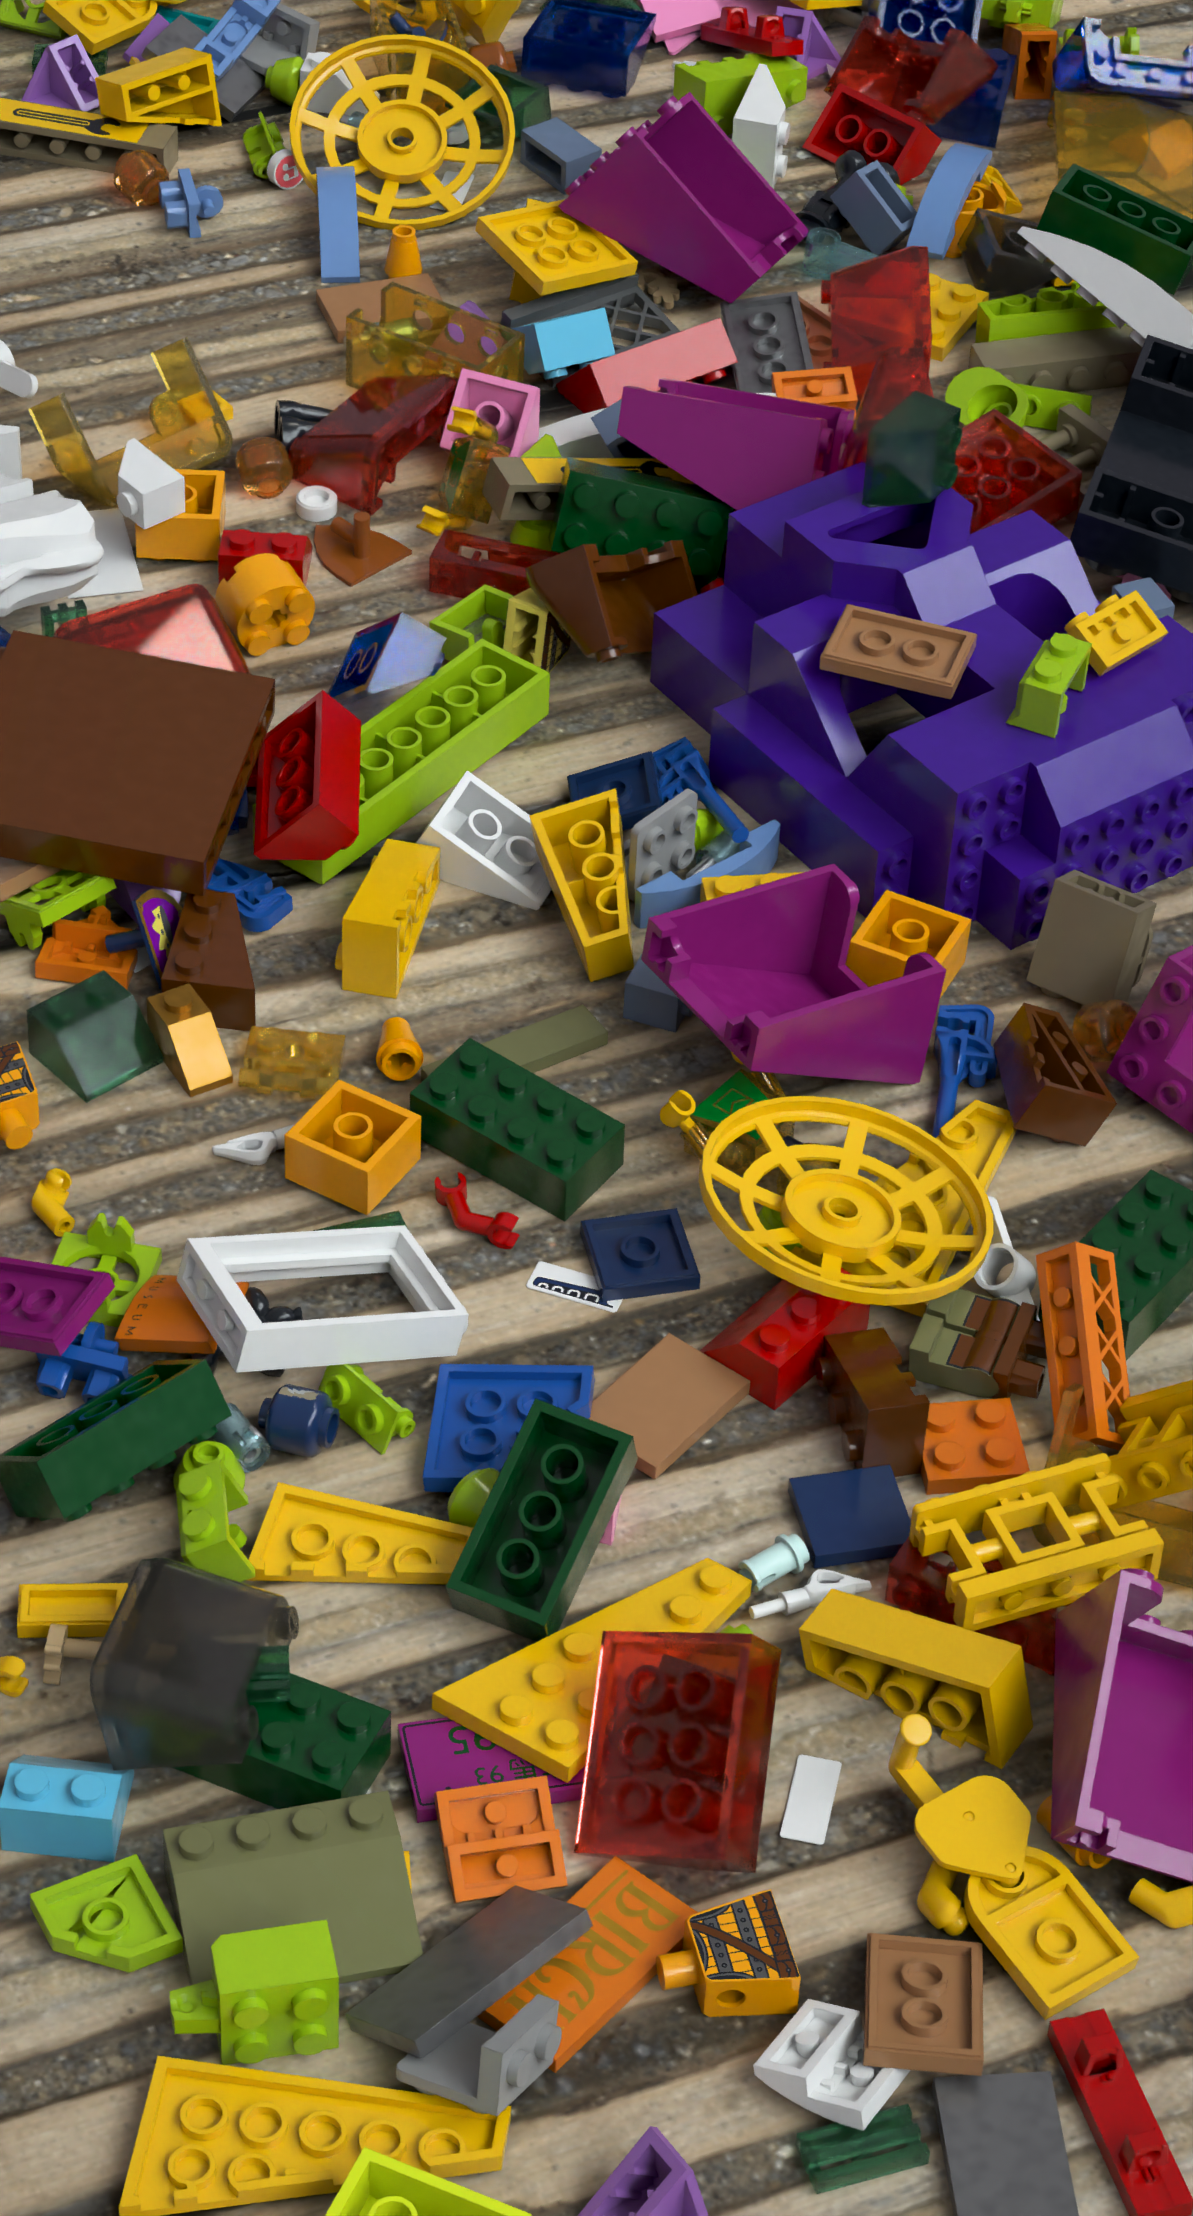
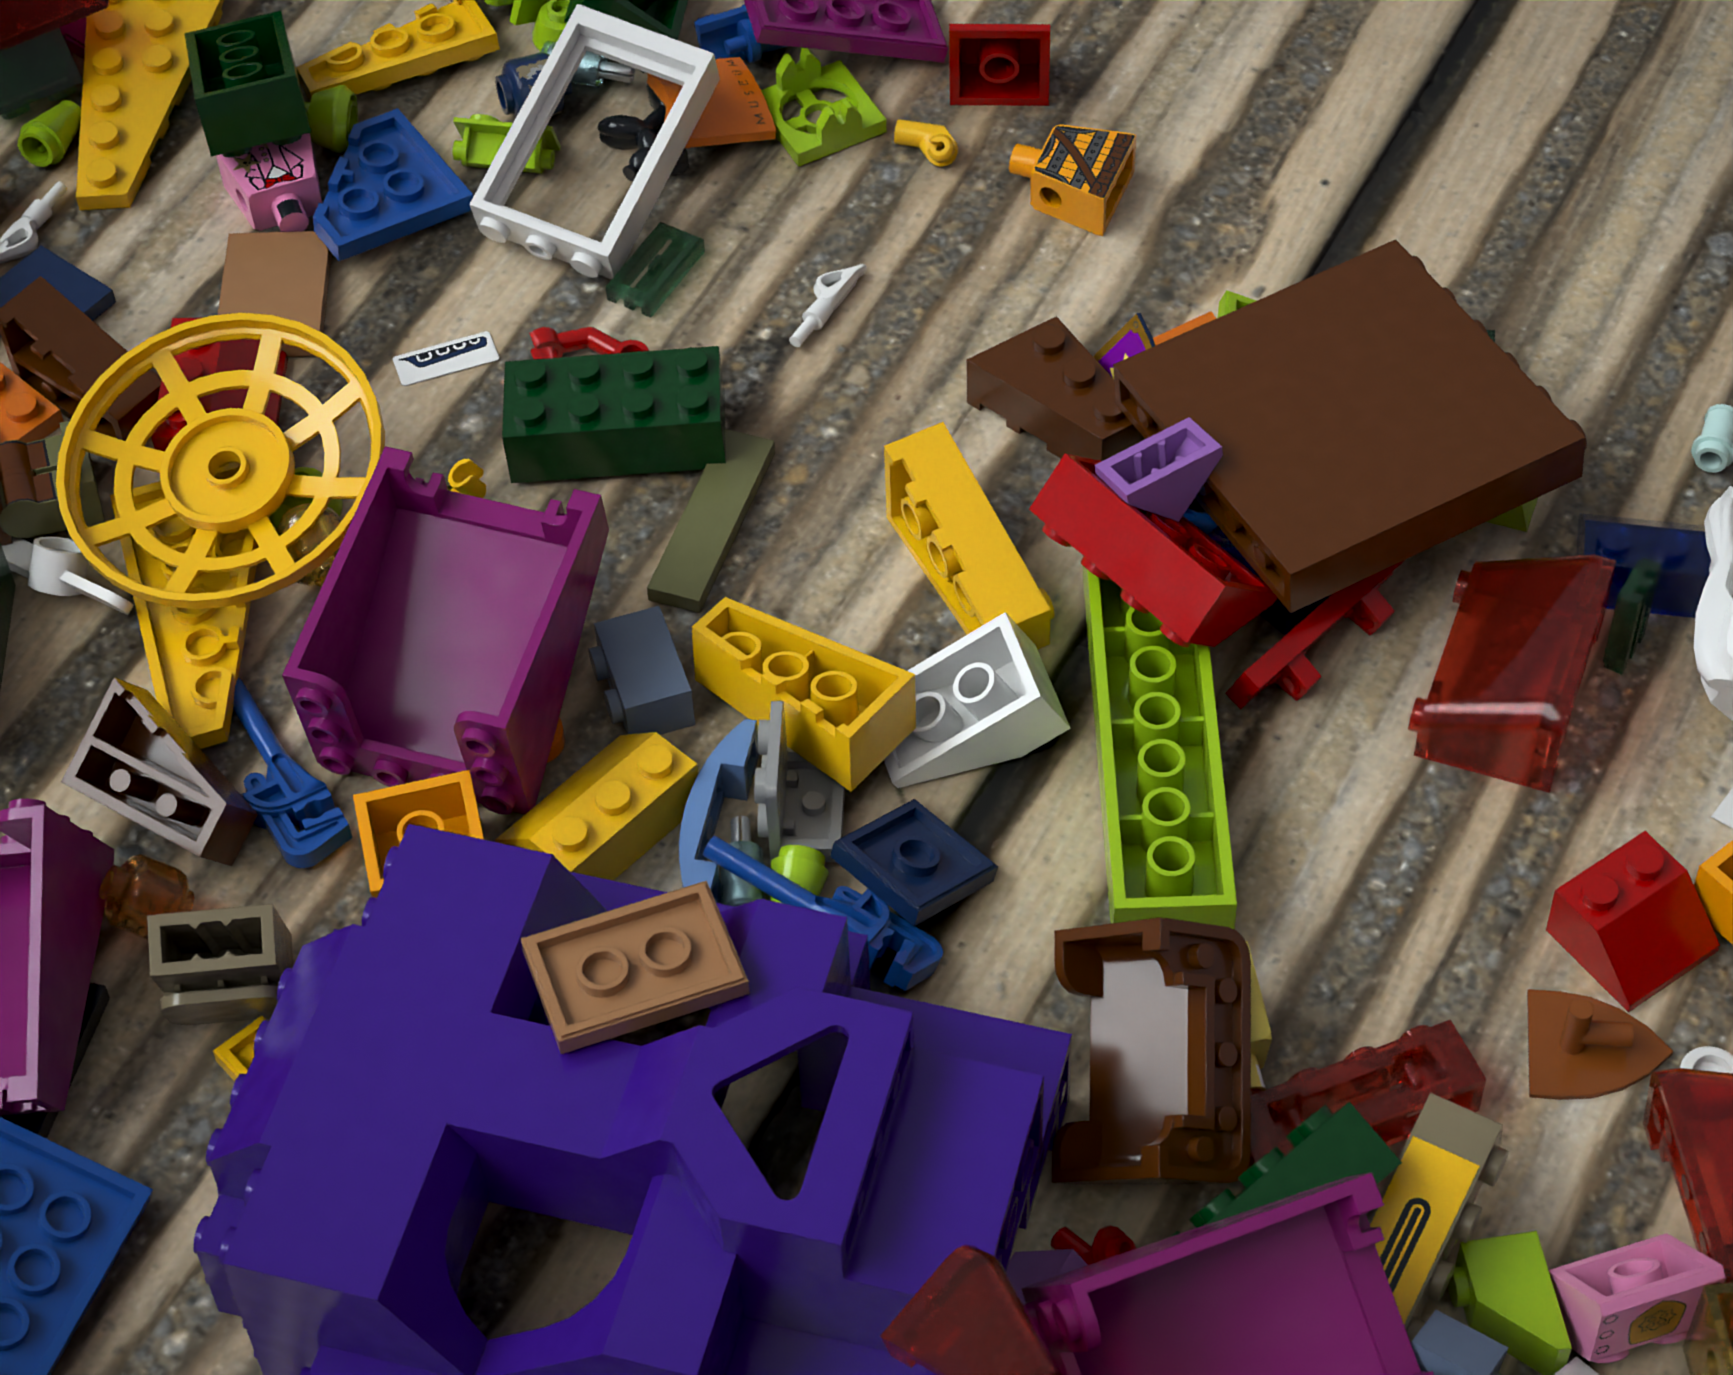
camera: 145 degrees right, 10 degrees up
clear green slope [27,970,163,1103] -> none
slope [146,983,233,1097] -> none
light orange brick [215,553,315,656] -> none
clear yellow plate [238,1026,346,1099] -> none
light orange brick [284,1079,421,1215] -> none
clear blue slope [327,612,447,707] -> none
light orange cone [376,1017,424,1081] -> none
clear yellow torso [416,406,511,537] -> none
lime window [429,584,513,661] -> none
dark blue tile [580,1208,700,1302] -> none
light aqua pin [738,1534,810,1593] -> none
slope [862,390,962,508] -> none
lime window [1006,632,1092,738] -> none
yellow bracket [1064,590,1169,676] -> none
none -> medium lavender slope [1095,417,1223,522]

